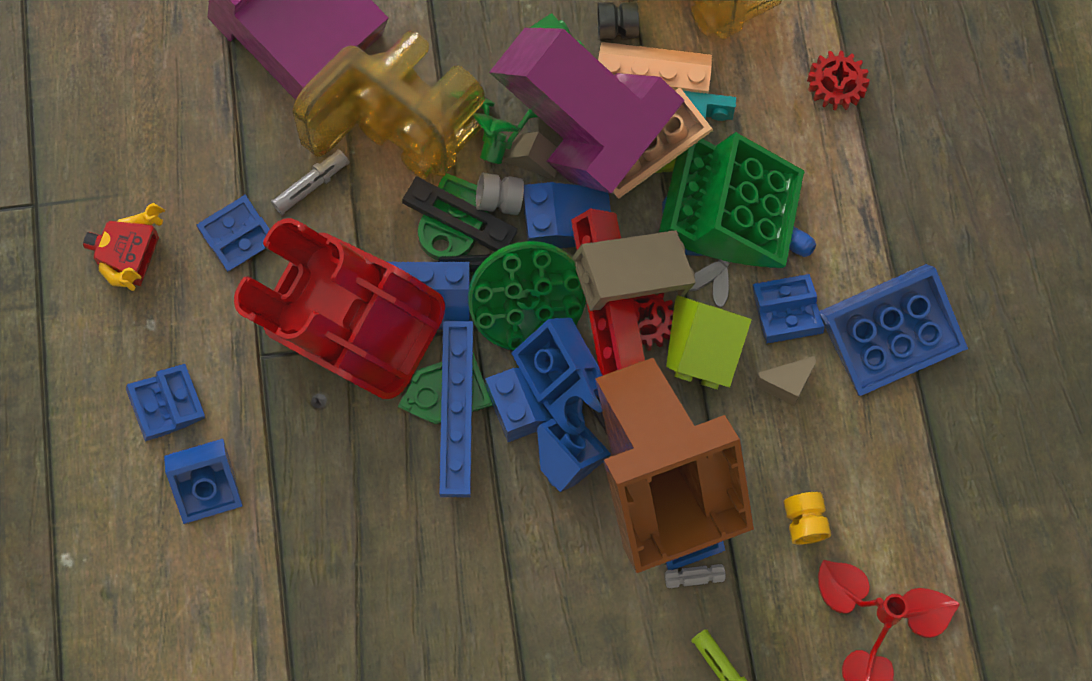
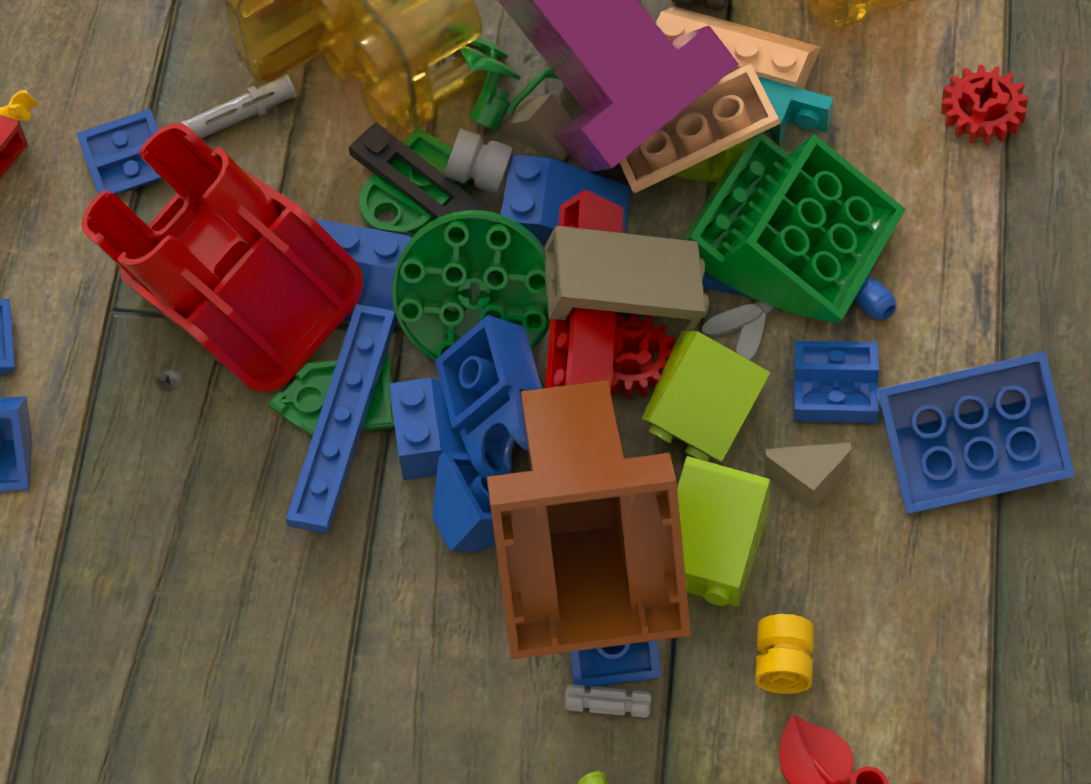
camera: 20 degrees right, 10 degrees down
none -> lime slope [677,456,770,607]

